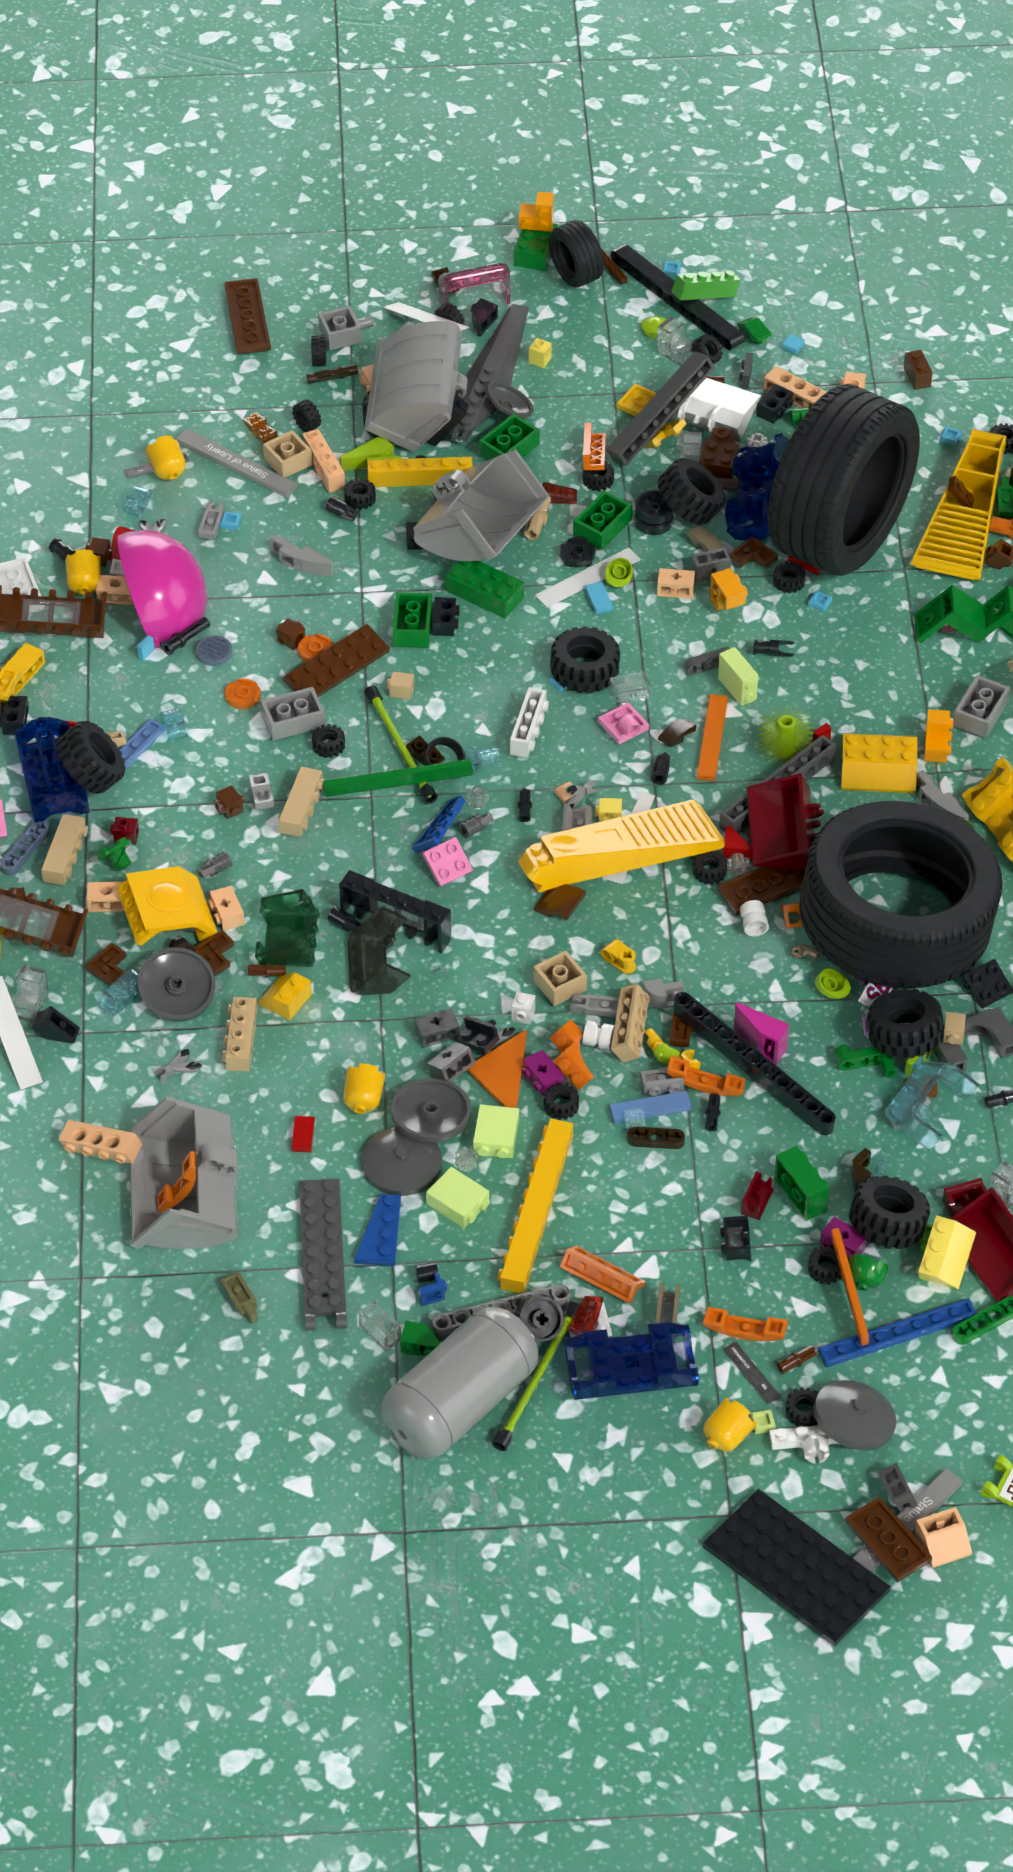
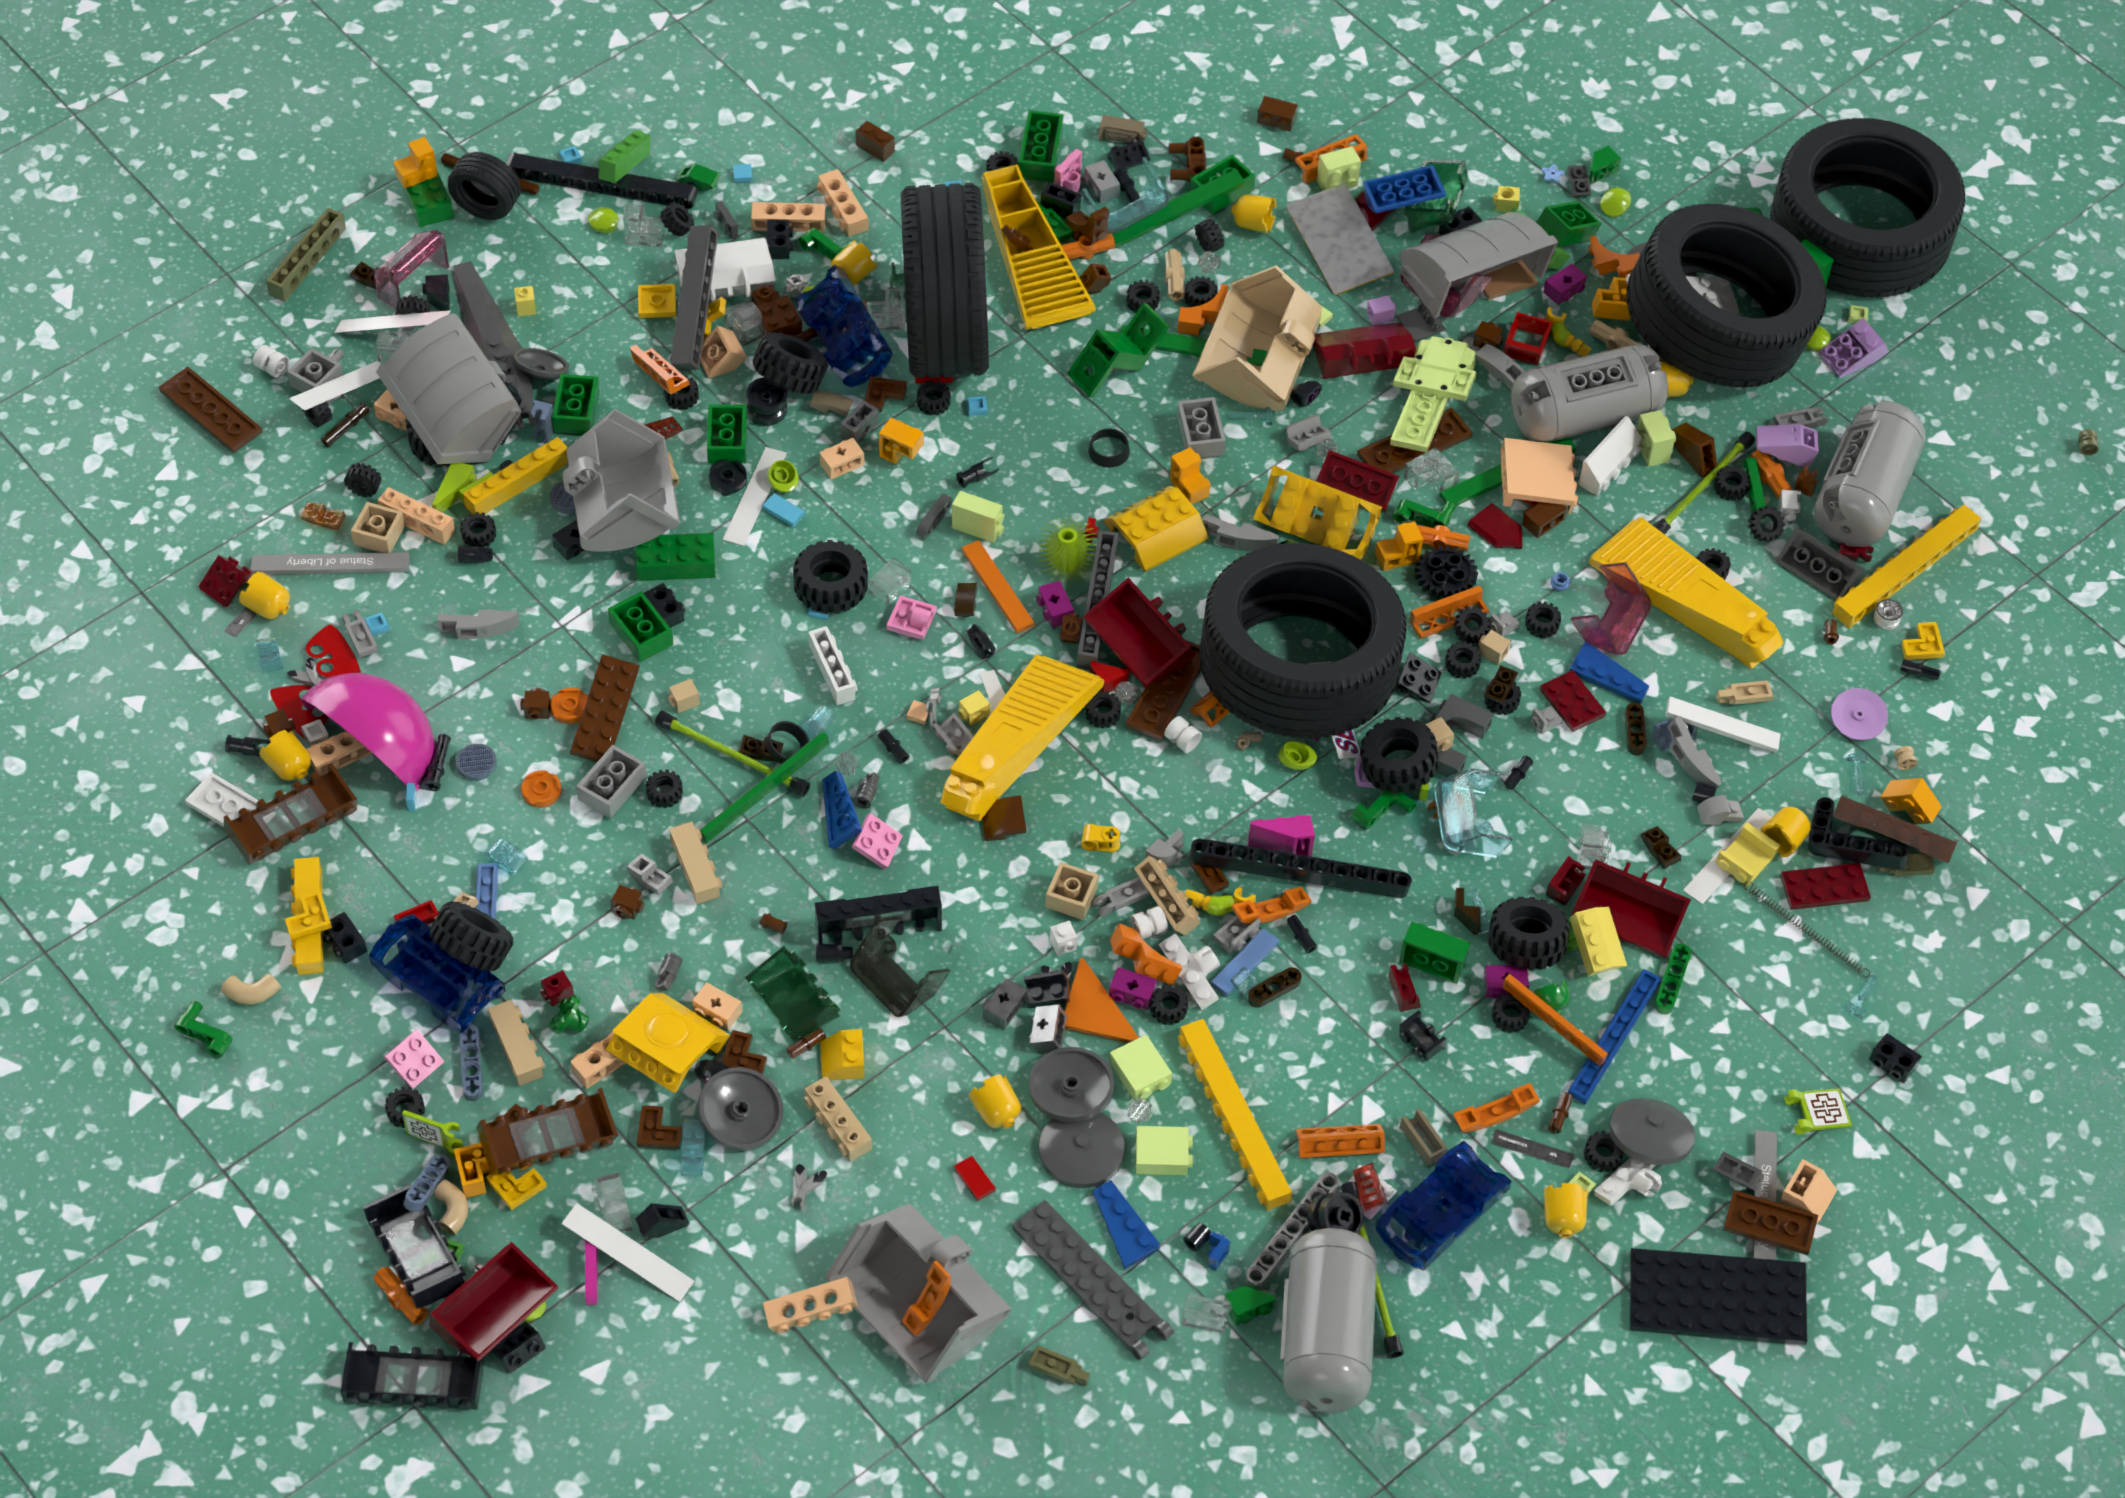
camera: 40 degrees left, 5 degrees up
none -> dark red bracket [199,555,253,607]
none -> white wheel [253,345,290,378]
none -> olive brick [266,208,346,302]
none -> white sticker [289,361,381,410]
none -> red piece [305,624,361,677]
none -> sand blue hinge [531,400,554,443]
none -> light nougat slope [700,326,747,378]
none -> reddish brown pin [760,913,788,934]
none -> magenta brick [1036,581,1074,628]
none -> reddish brown brick [1060,613,1083,644]
none -> black tyre [1088,428,1130,468]
none -> white plate [1158,933,1220,1010]

